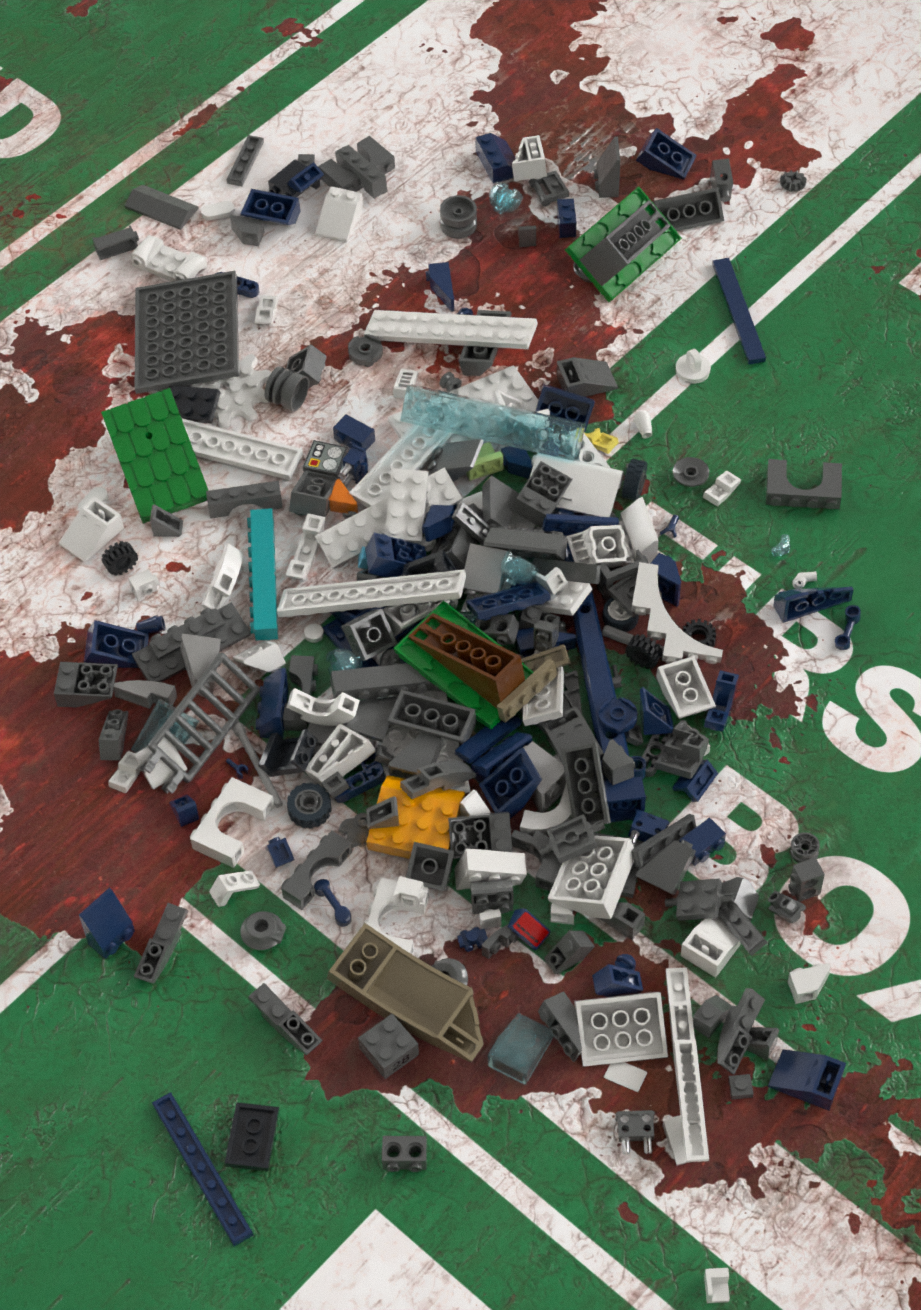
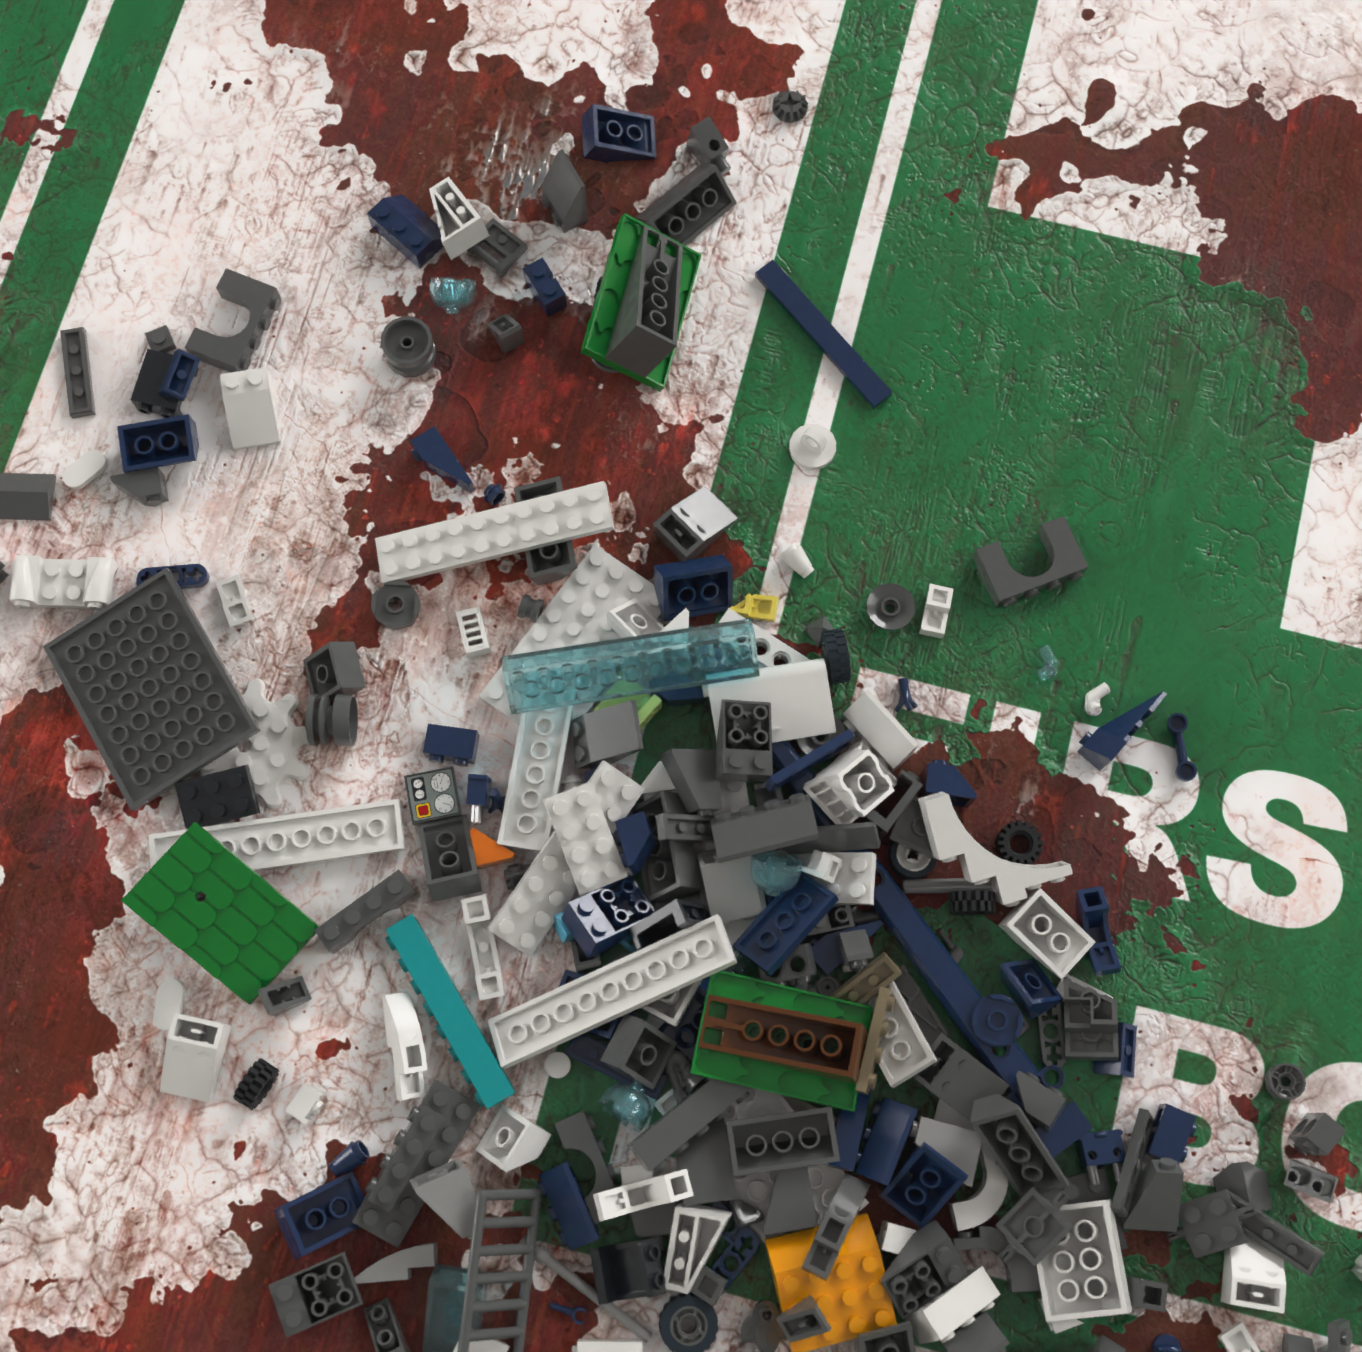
camera: 30 degrees left, 20 degrees up
dark grey arch [335,145,388,199] -> none

